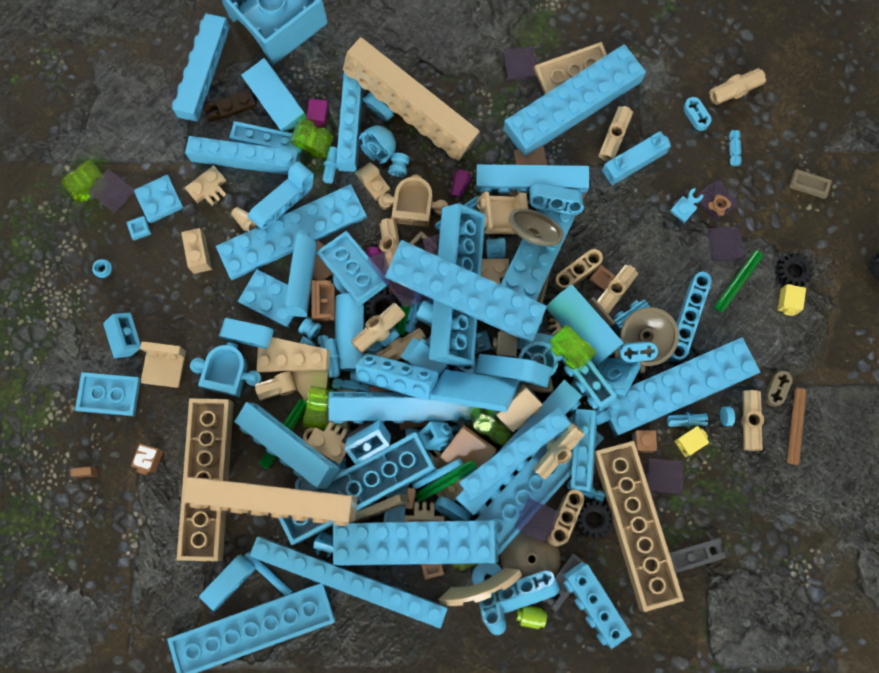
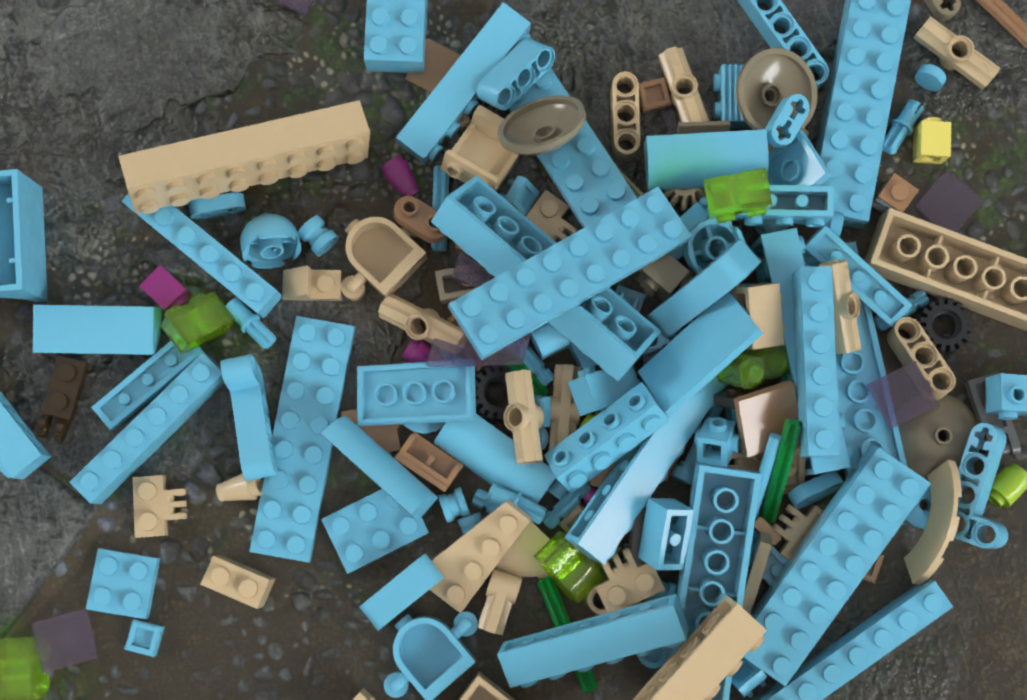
camera: 60 degrees left, 5 degrees up
none -> medium nougat plate [393,196,446,243]

